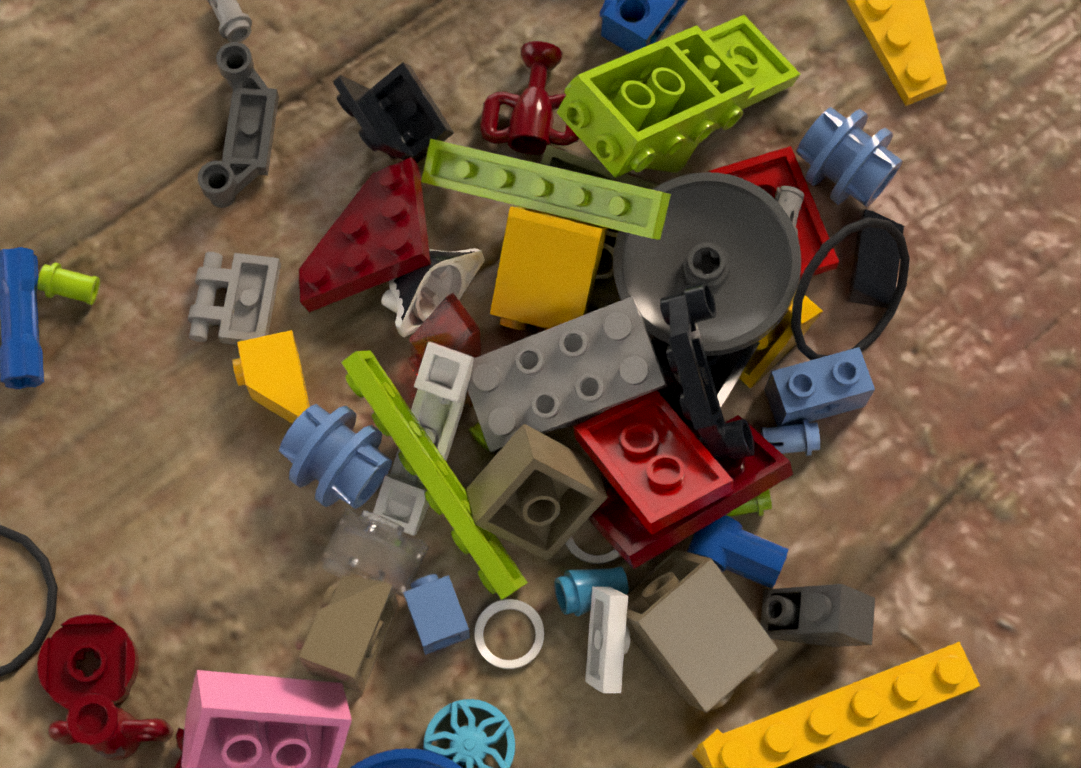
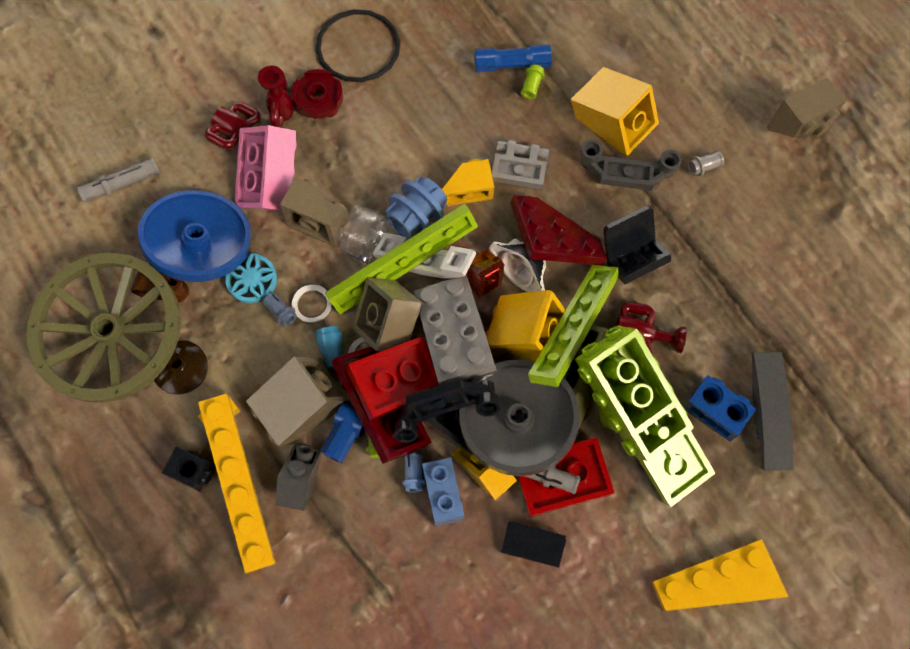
camera: 95 degrees right, 0 degrees up
medium blue brick [403,574,470,655] -> none
white plate [585,587,630,693] -> none
black piece [791,217,910,360] -> none
medium blue piece [796,107,903,207] -> none
none -> sand blue pin [263,292,297,327]
none -> yellow slope [570,67,659,156]

